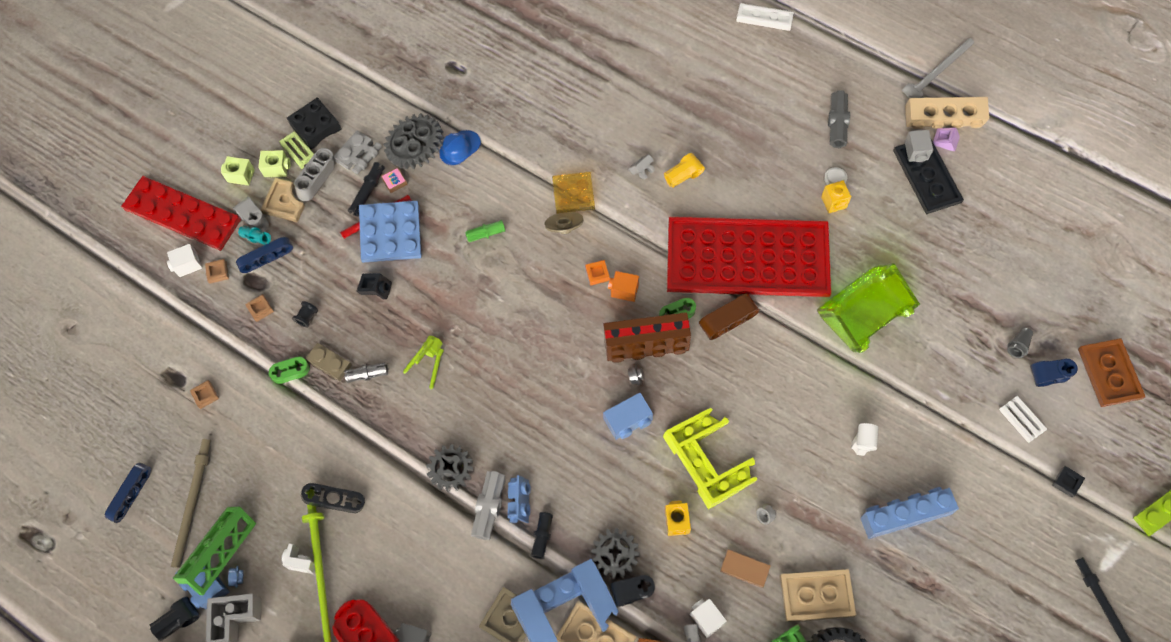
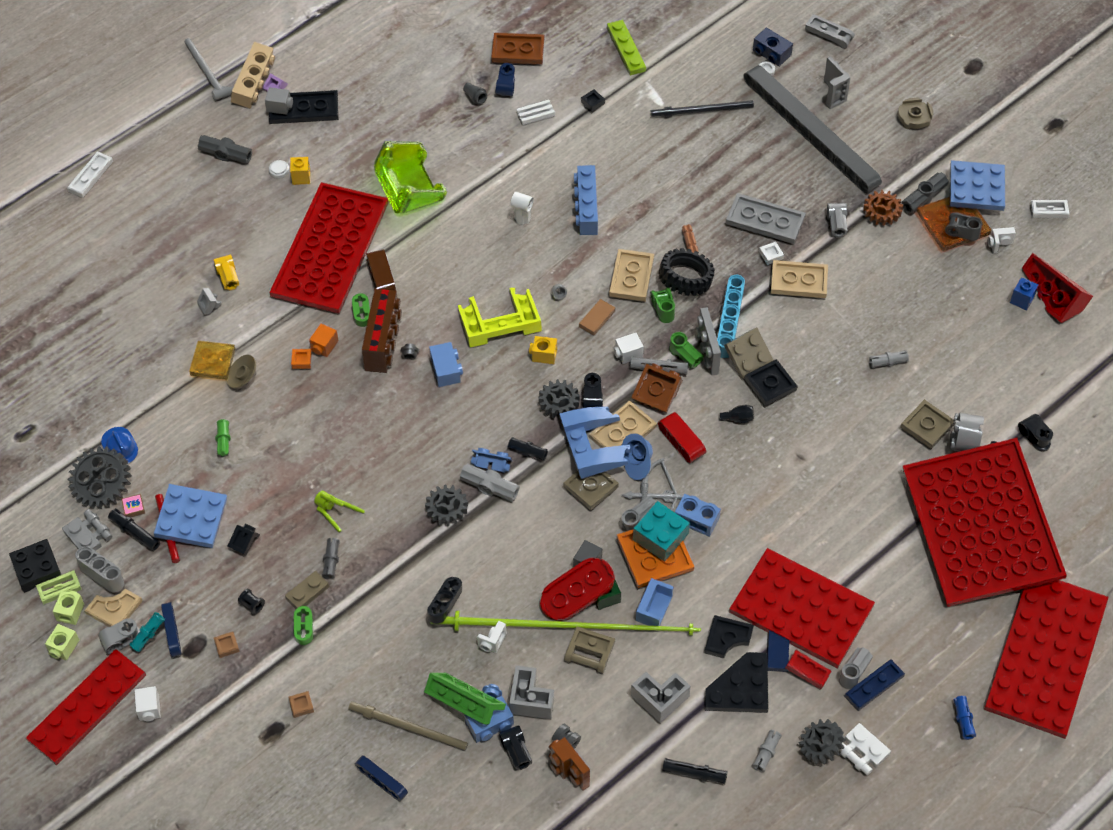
camera: 80 degrees left, 10 degrees down
medium nougat tile [205,259,229,284] -> none

